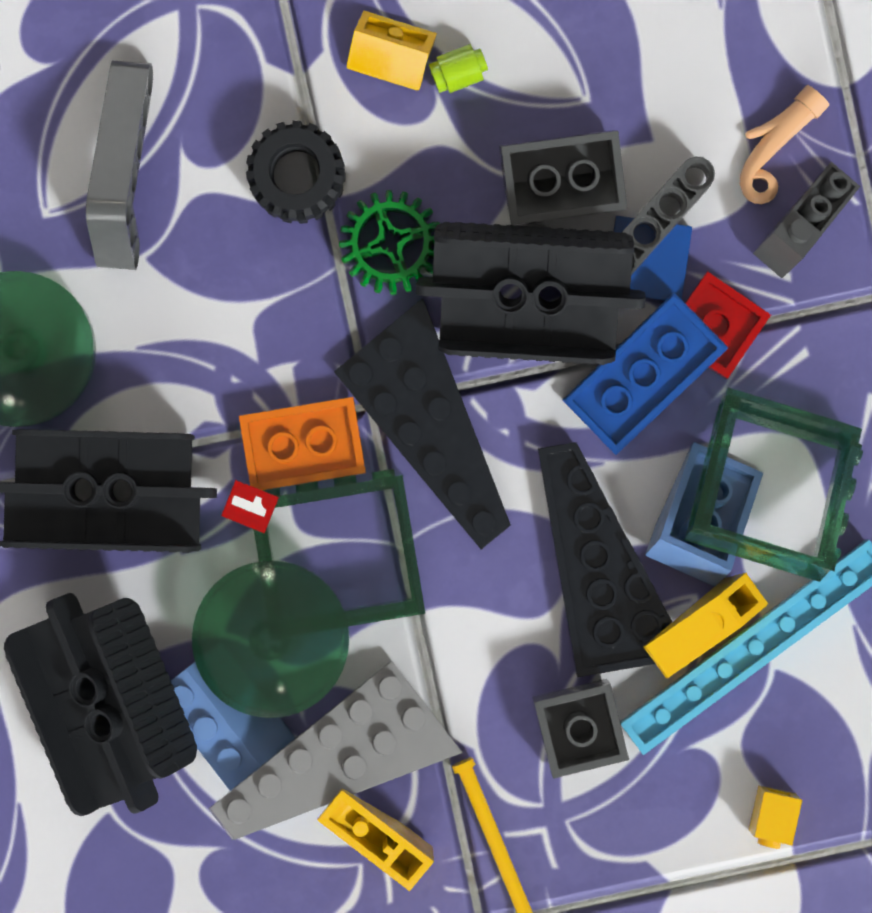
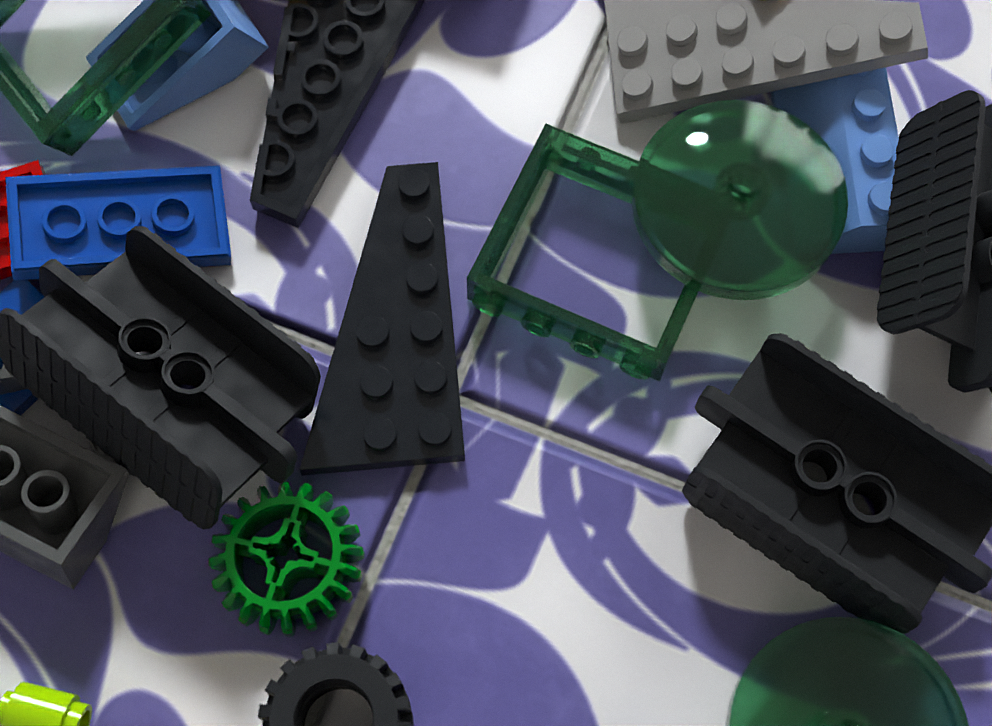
camera: 145 degrees left, 20 degrees down
red sticker [221,480,279,533] -> none
orange plate [239,397,366,490] -> none

